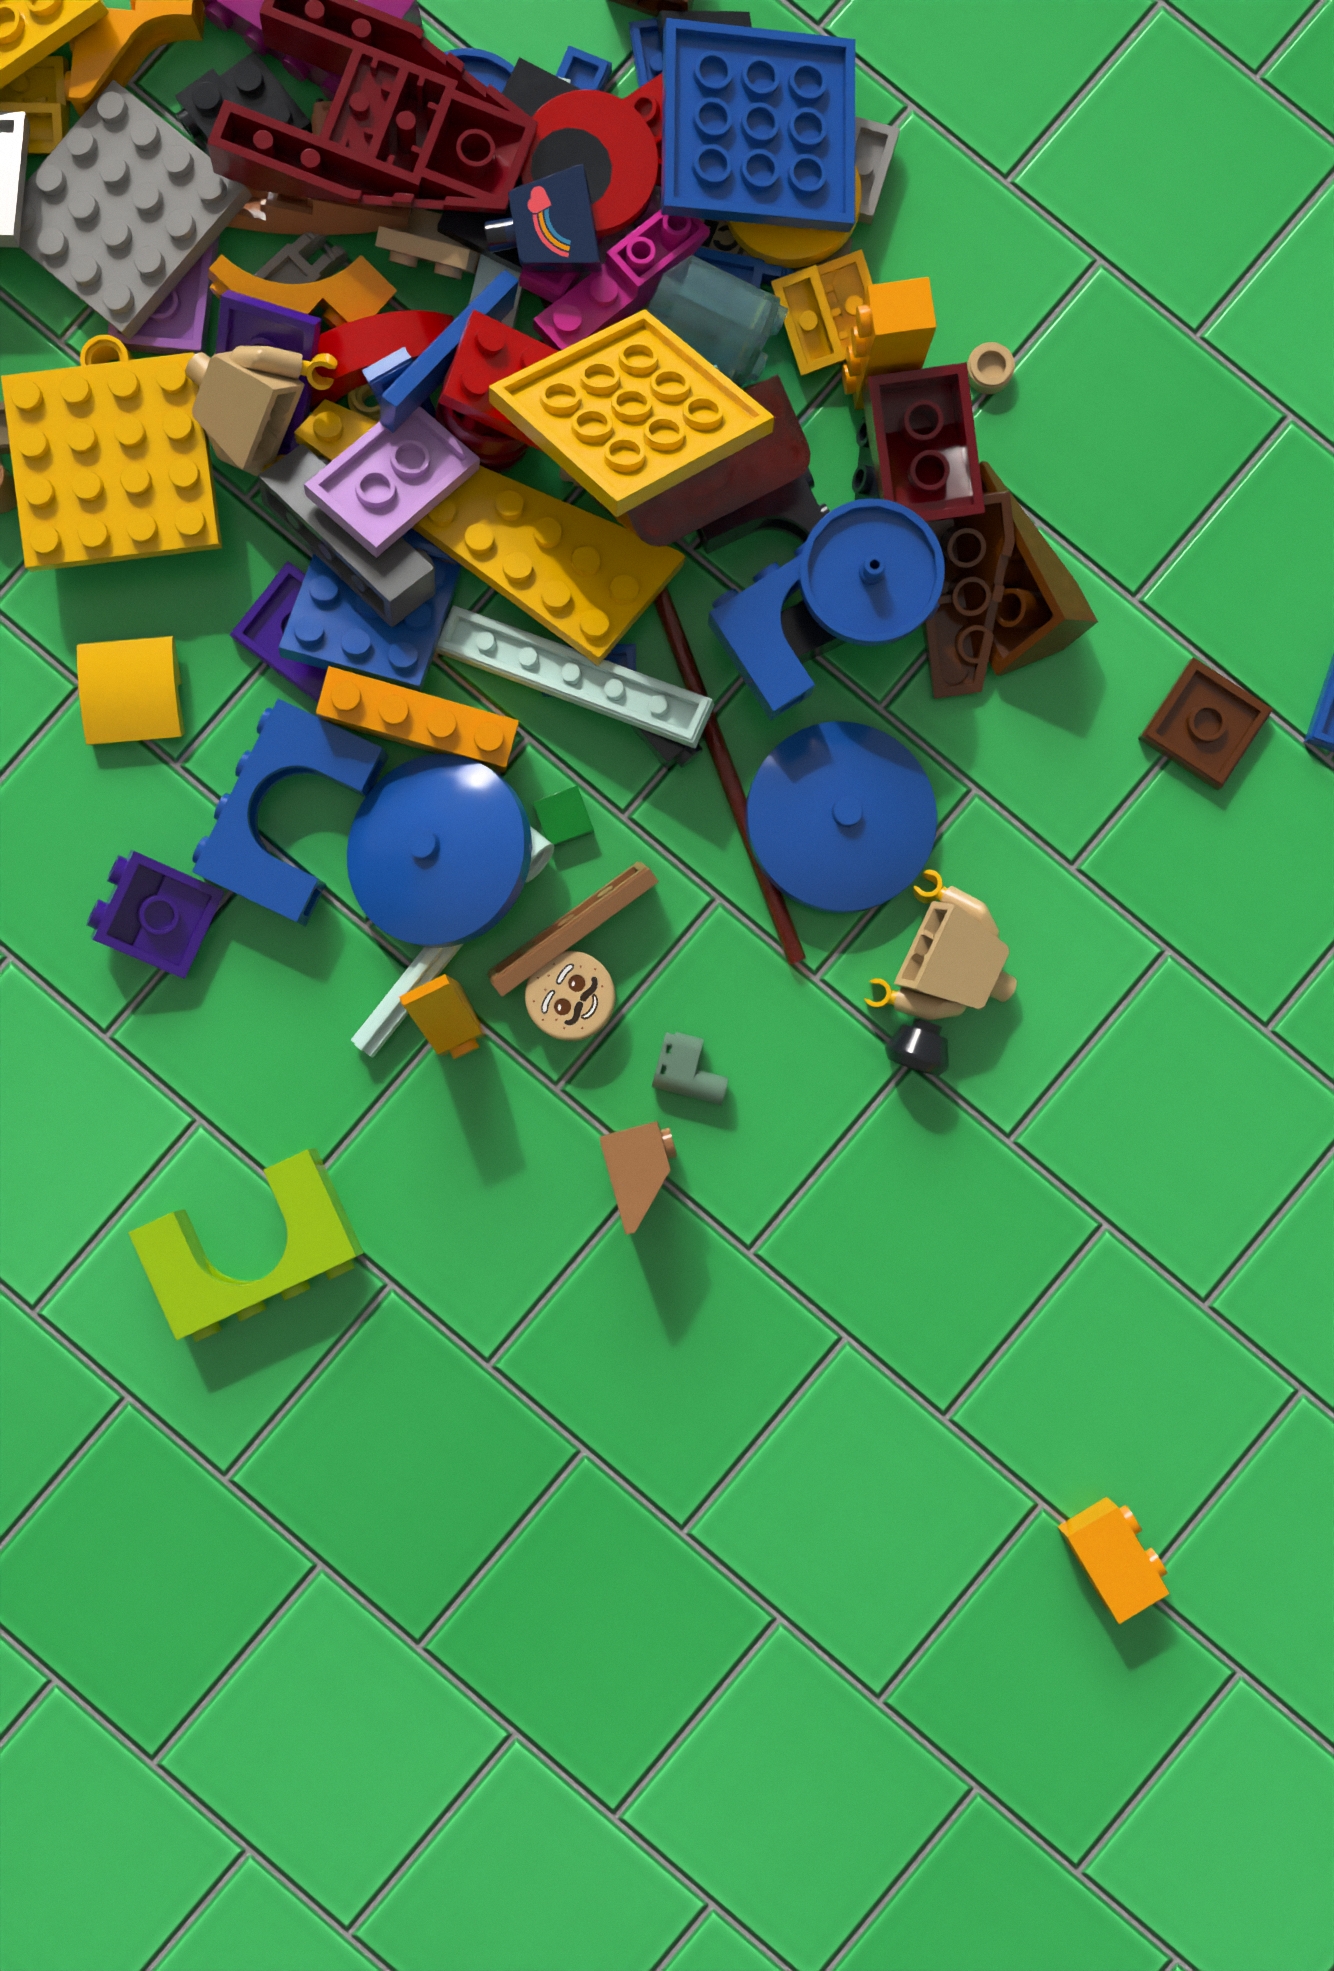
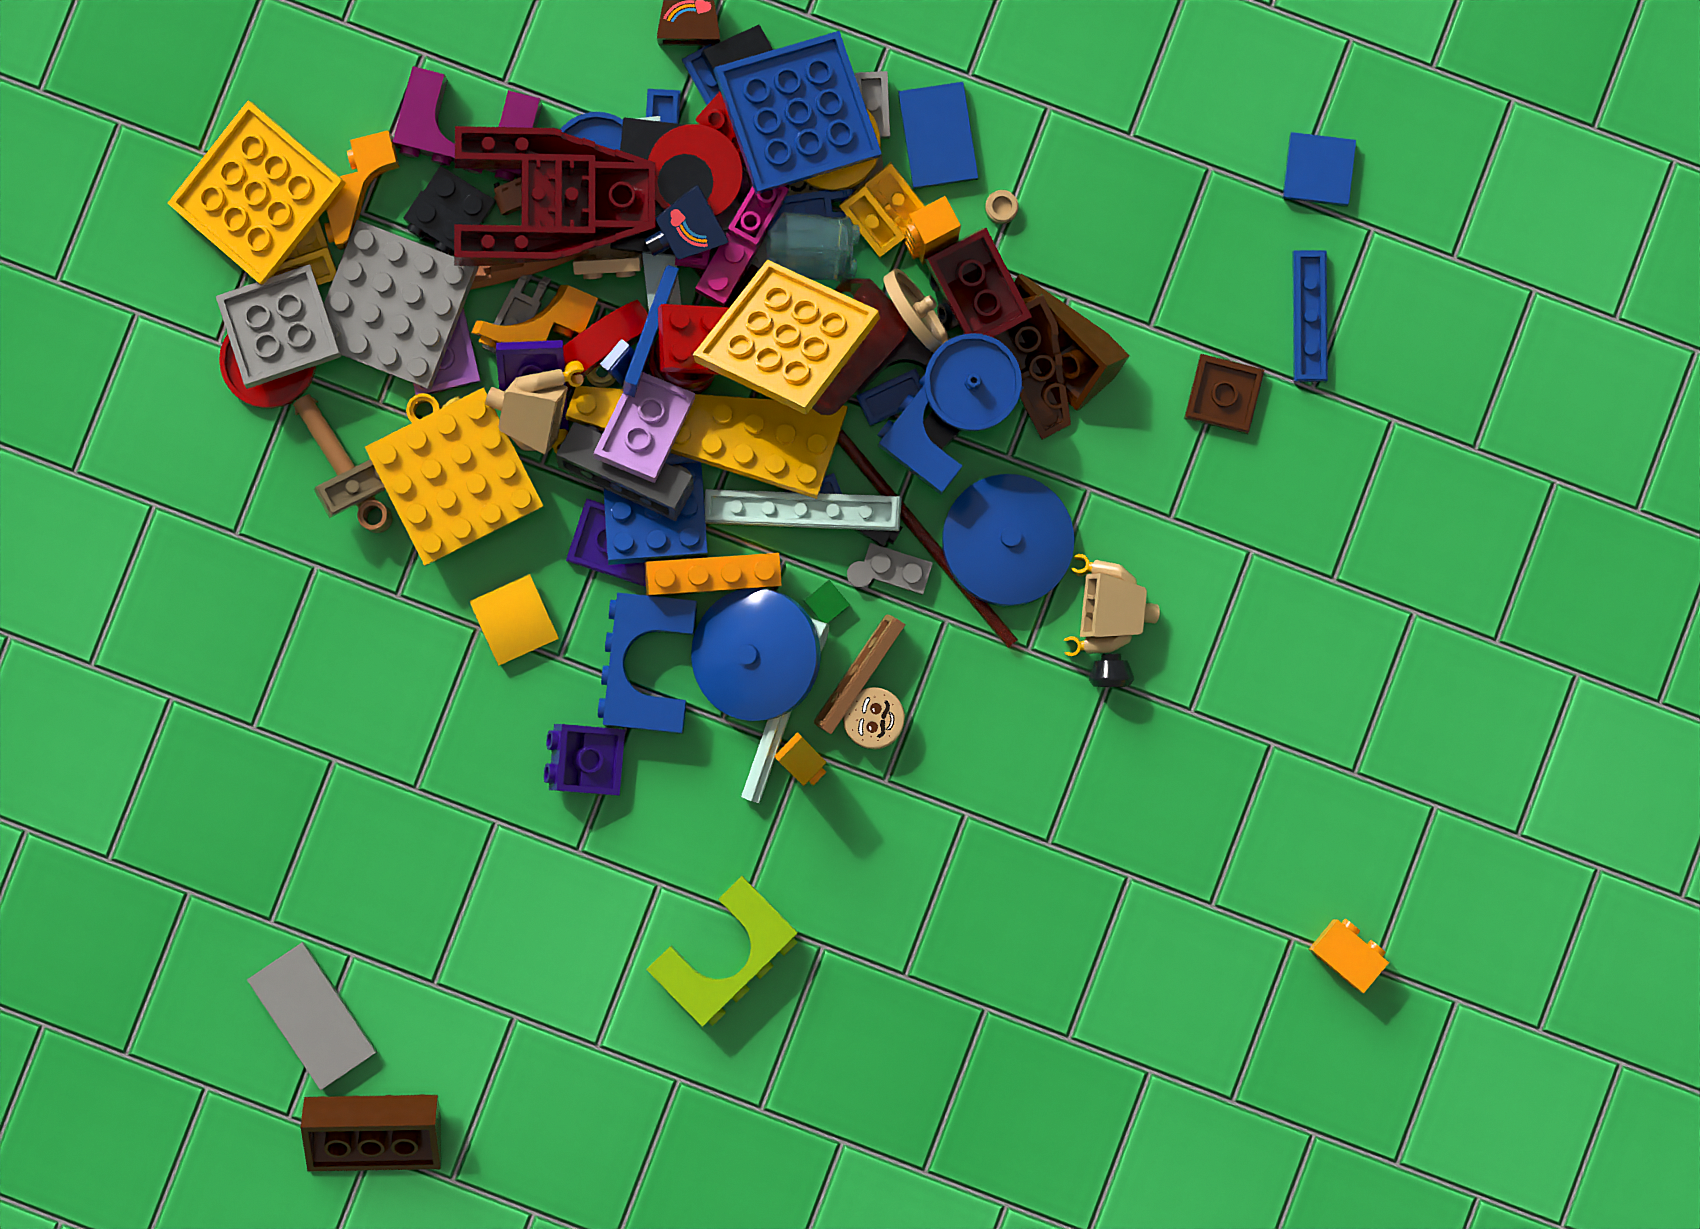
camera: 20 degrees left, 0 degrees up
medium nougat slope [599,1120,677,1235] -> none
sand green piece [652,1032,728,1105] -> none
none -> light grey hinge [847,543,933,595]
none -> blue tile [856,368,922,427]
none -> tan piece [883,268,950,353]
none -> blue tile [898,82,978,189]

